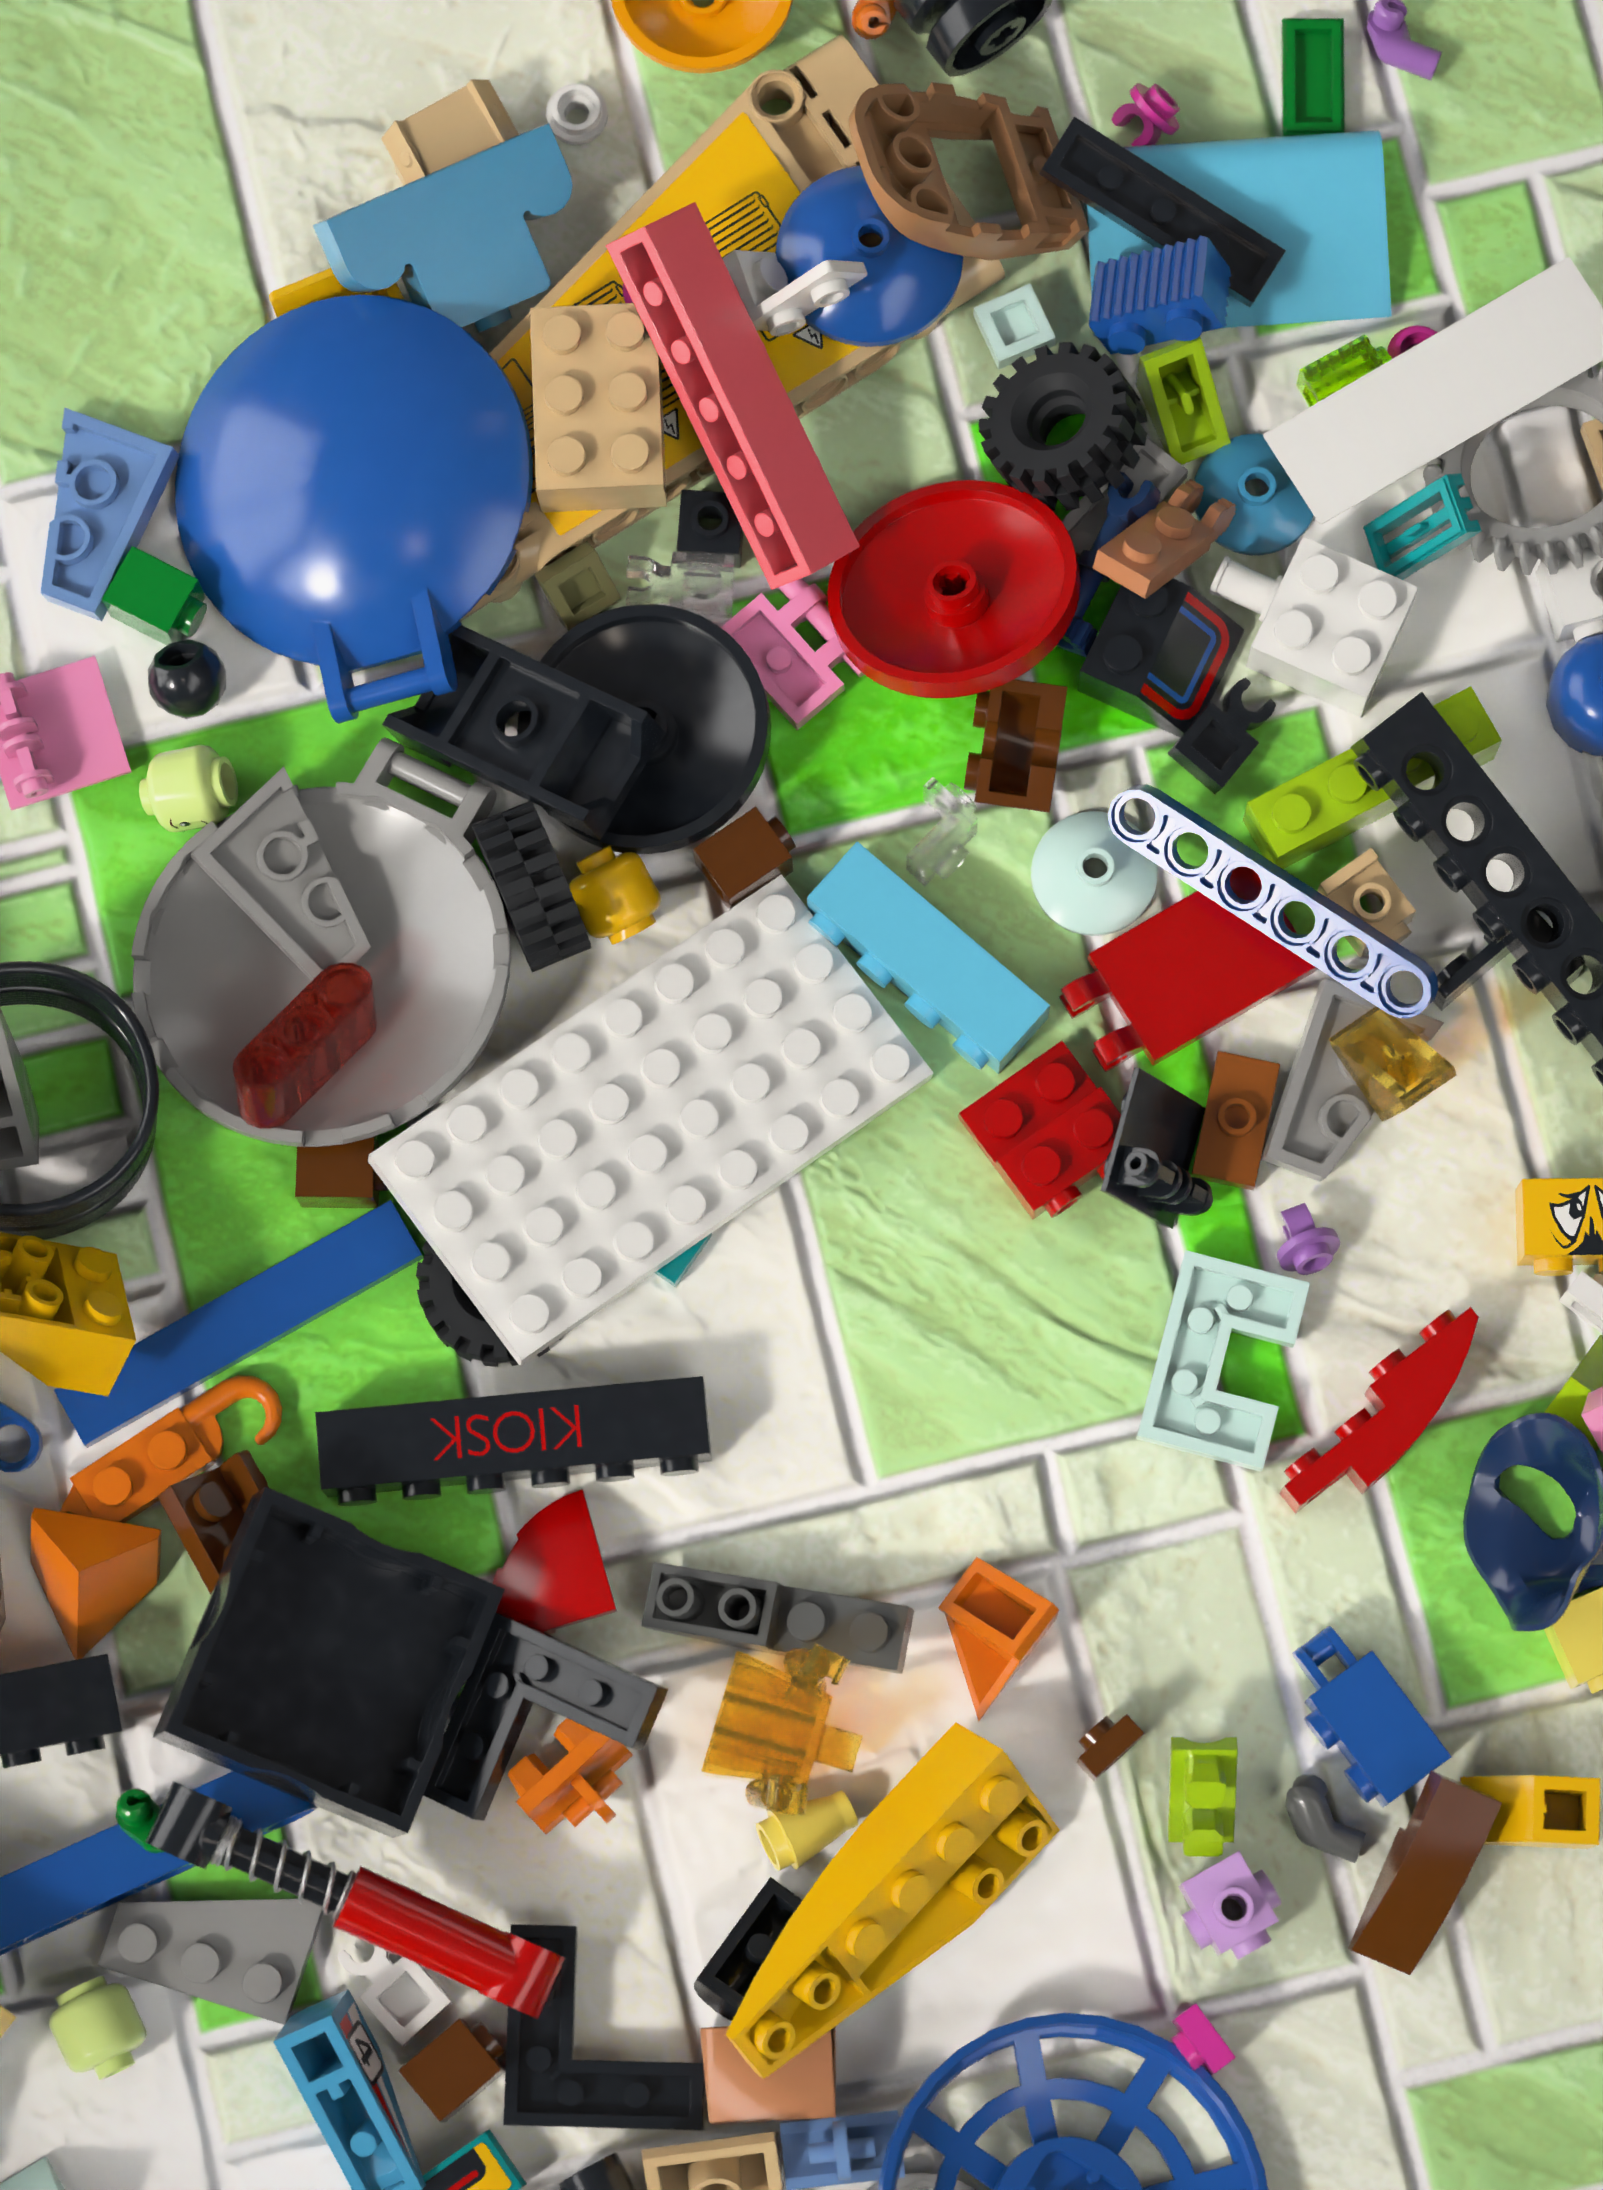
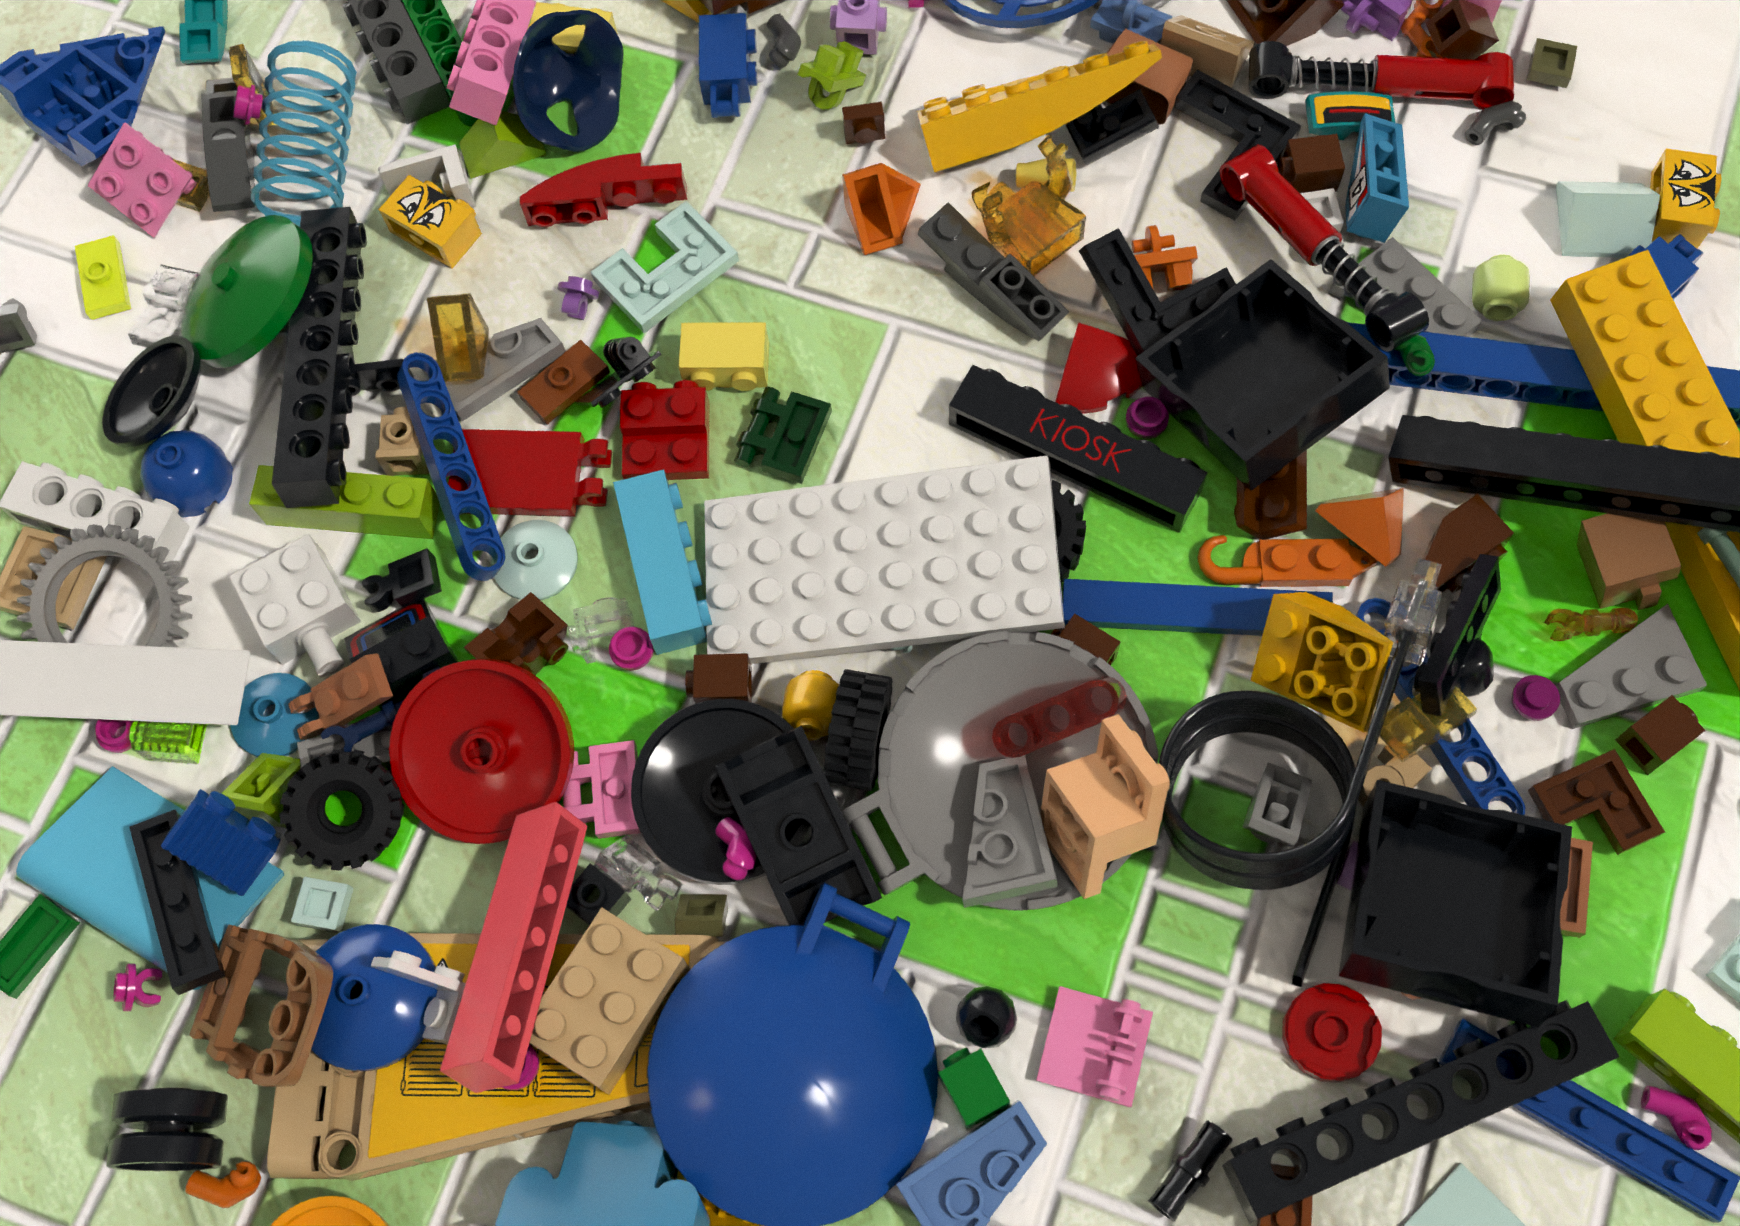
camera: 145 degrees left, 10 degrees down
yellowish green head [139,745,238,832] -> none
teal tile [1363,473,1482,580] -> none
none -> dark pink plate [609,627,654,671]
none -> light yellow brick [679,322,769,391]
none -> dark pink arm [715,817,757,881]
none -> dark green plate [734,387,832,484]
none -> light nougat bracket [1040,714,1170,899]
none -> magenta plate [1125,396,1169,439]

